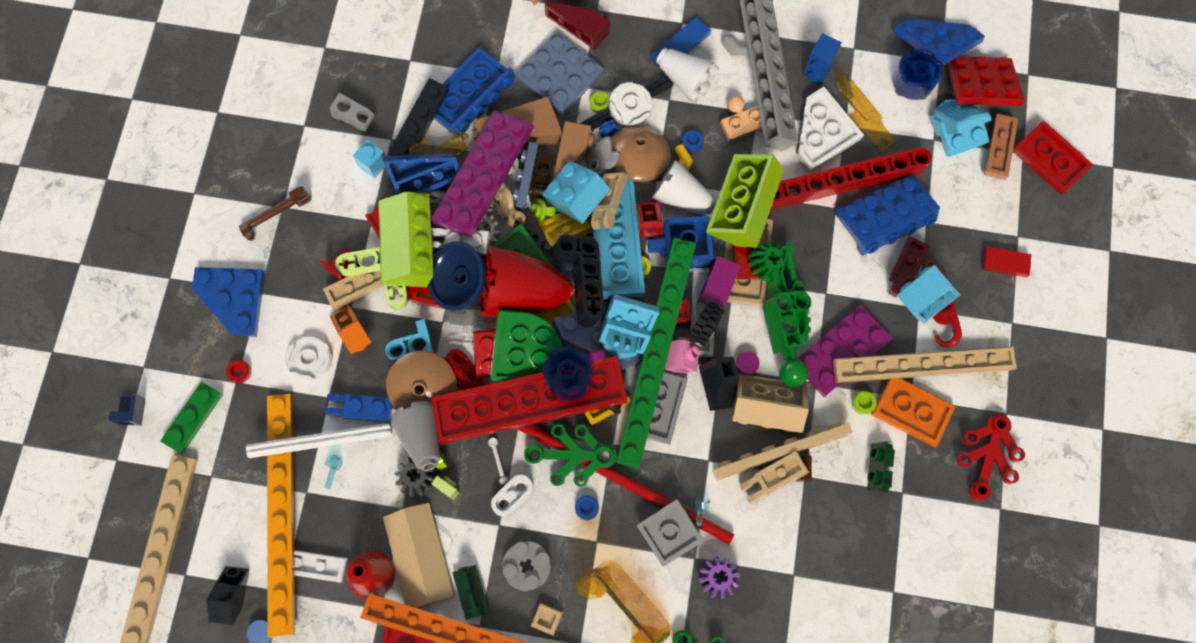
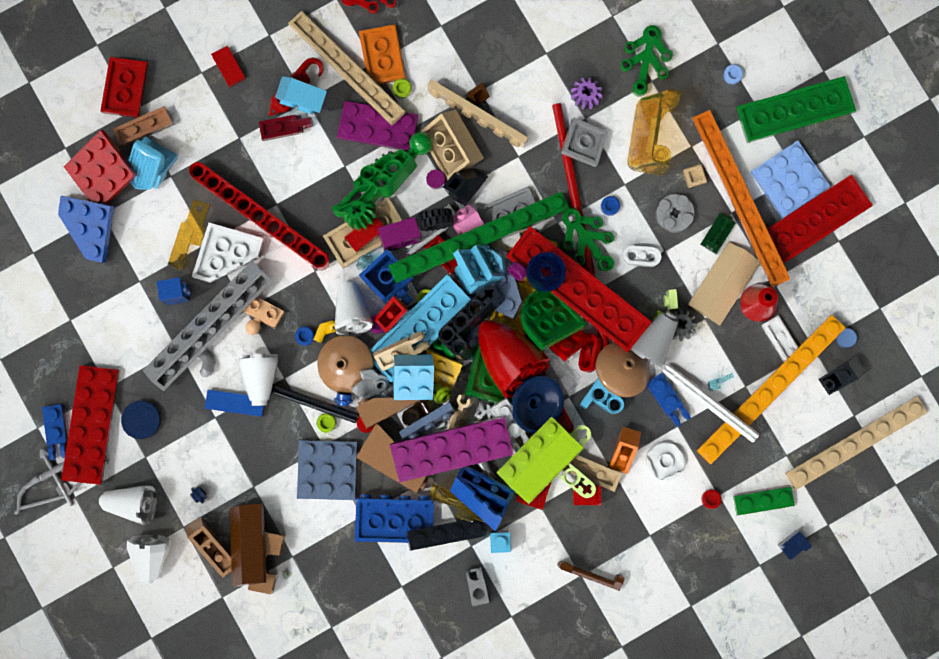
camera: 130 degrees left, 10 degrees up
blue plate [192,267,265,337] -> none
white hinge [488,438,508,485] -> none
dark red slope [544,1,610,50] -> none
white tile [609,82,652,126] -> none
clear light blue hand [693,497,710,526] -> none
lime slope [706,154,784,248] -> none
tan hinge [740,451,809,504] -> none
blue bracket [835,174,940,256] -> none
dark green hinge [867,441,895,493] -> none
clear blue brick [893,49,943,100] -> none

